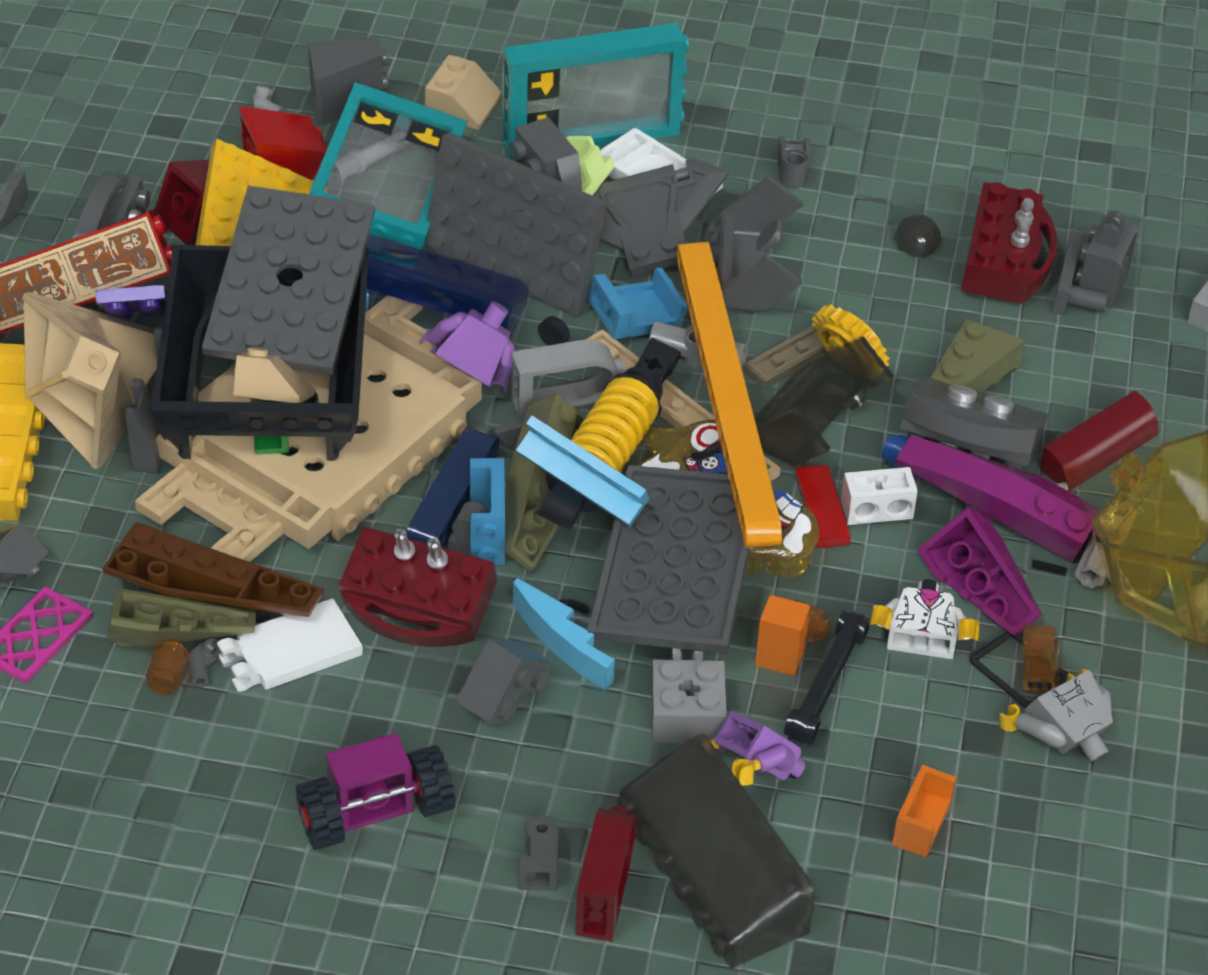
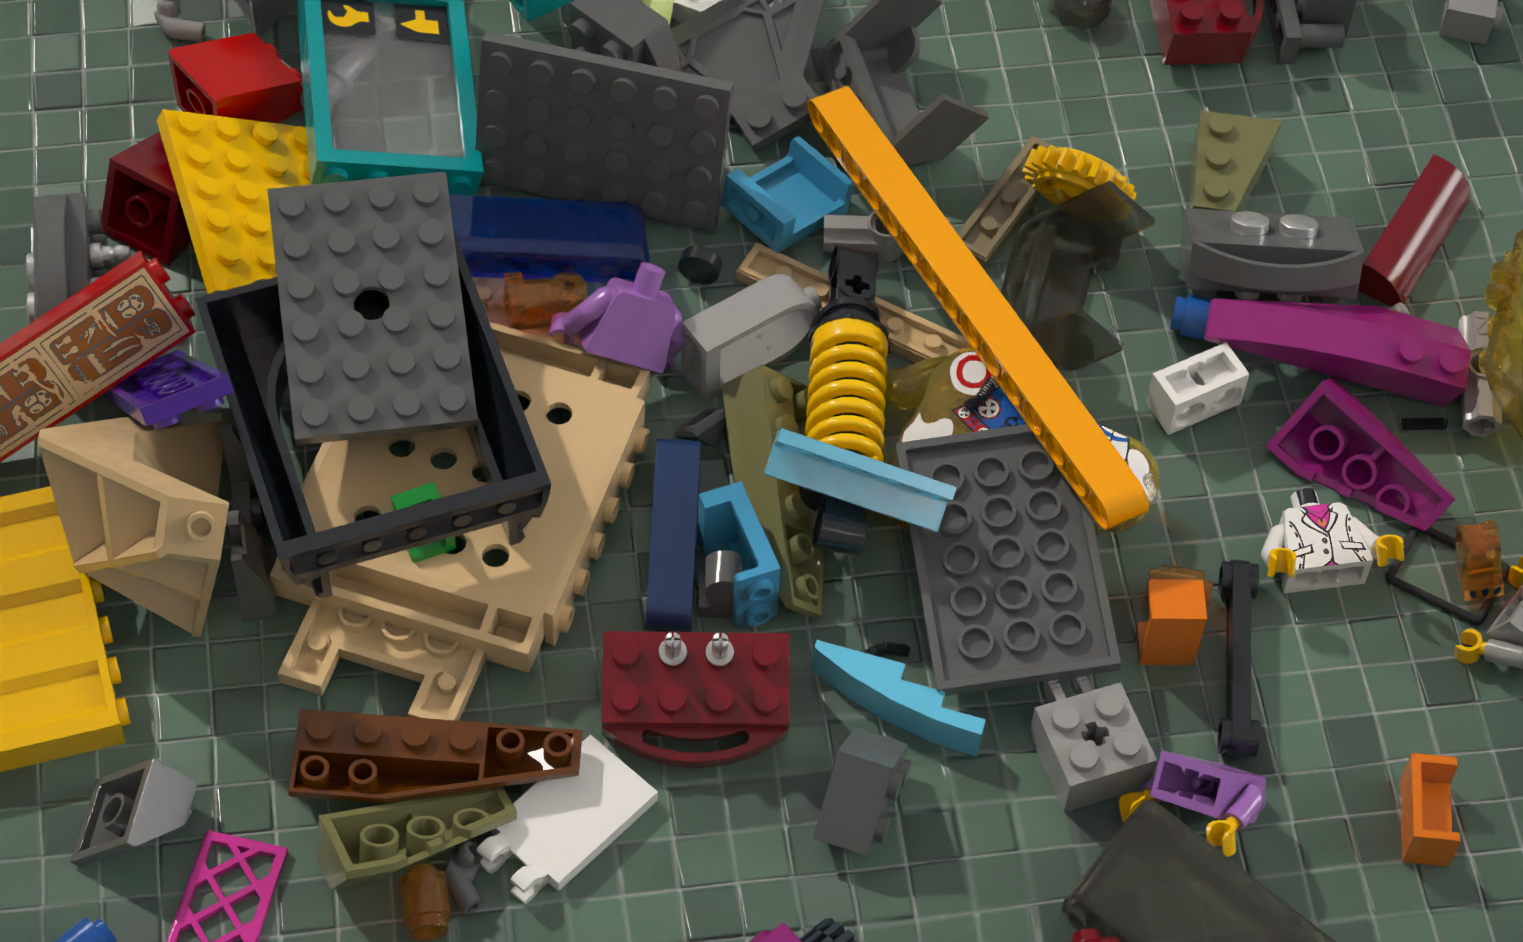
camera: 20 degrees left, 10 degrees up
tan slope [233,347,315,403] -> none
red tile [795,465,851,548] -> none
none -> clear orange leg [503,272,587,330]

